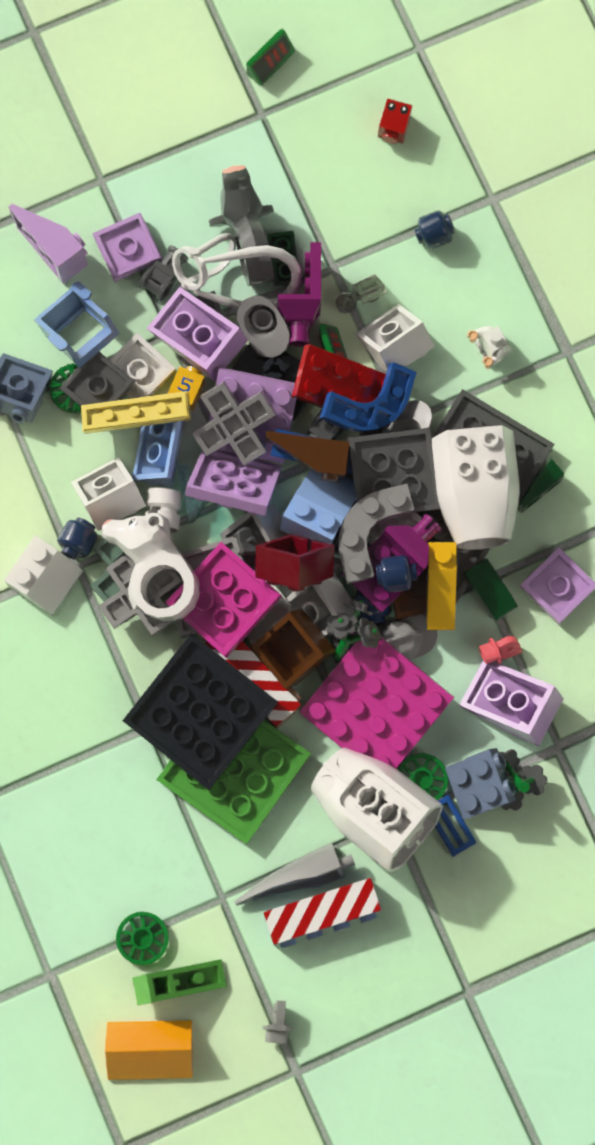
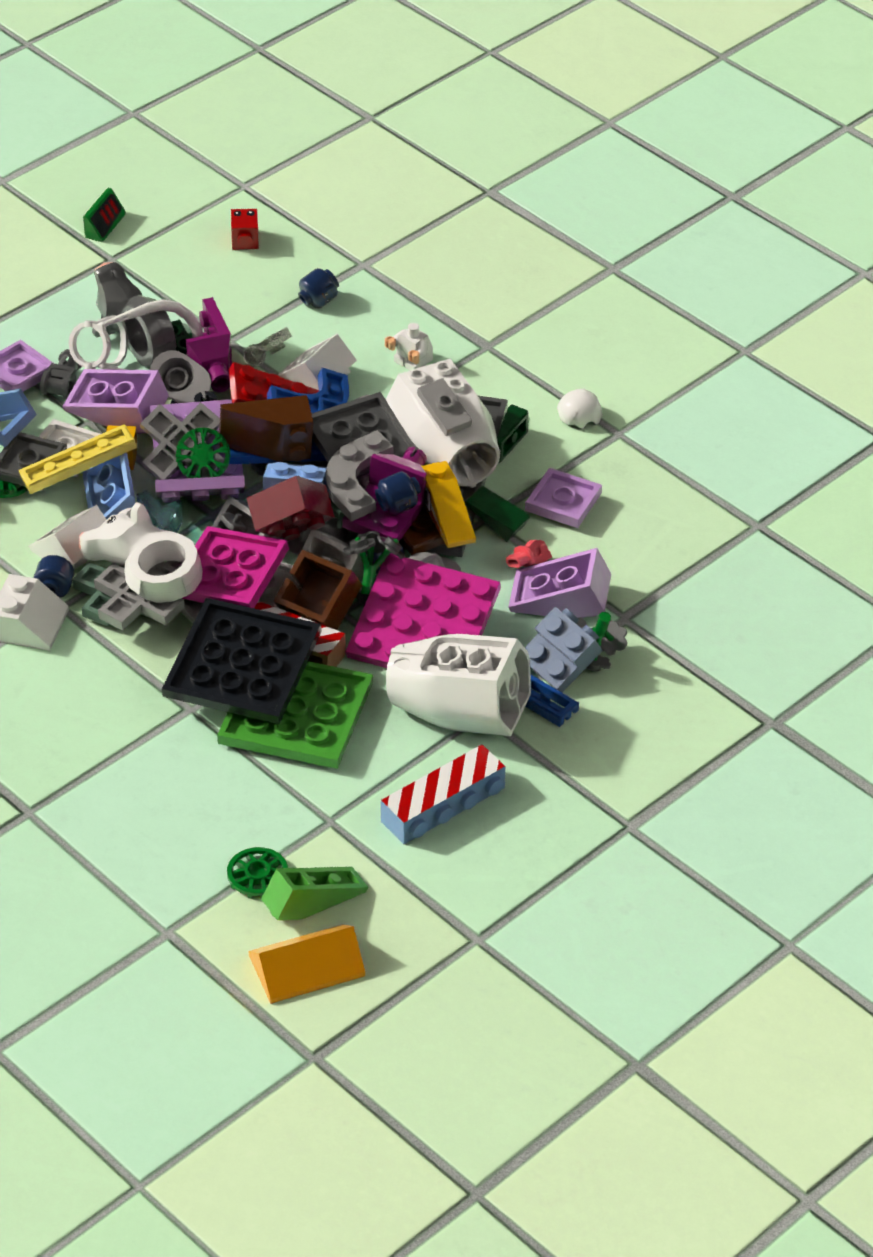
camera: 20 degrees left, 35 degrees down
light grey piece [235,843,355,906] -> none
light grey piece [263,1001,293,1044] -> none
none -> green wheel [176,427,231,478]
none -> light grey plate [417,378,472,436]

